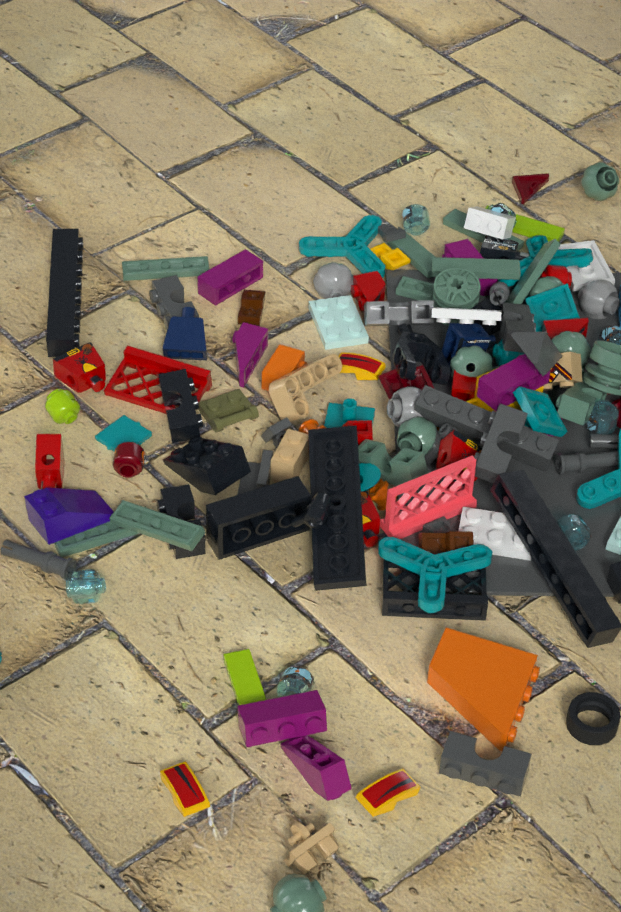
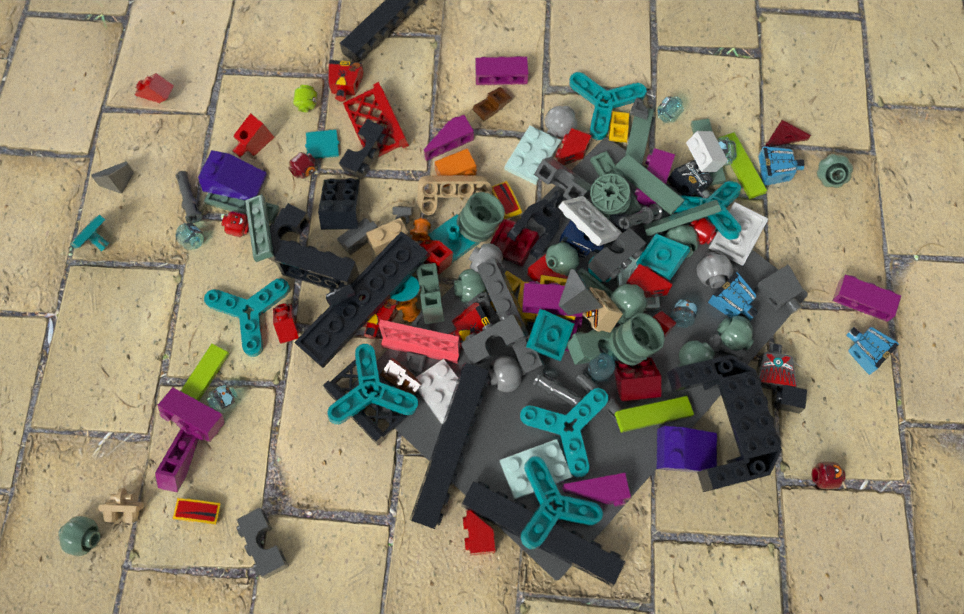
camera: 45 degrees right, 25 degrees up
sand green tile [122,256,210,281] -> none
dark grey arch [149,275,199,330] -> none
slope [160,761,210,817] -> none
dark blue torso [163,307,207,361] -> none
olive plate [198,389,259,433] -> none
orange slope [427,628,540,752] -> none
clear light blue head [557,514,591,551] -> none
black tyre [566,692,621,746] -> none
none -> teal piece [204,278,290,357]
none -> red head [221,211,249,238]
none -> red slope [273,303,299,344]
none -> sand green wheel [457,192,505,242]
none -> light grey plant [487,356,525,392]
none -> dark azure torso [758,147,805,186]

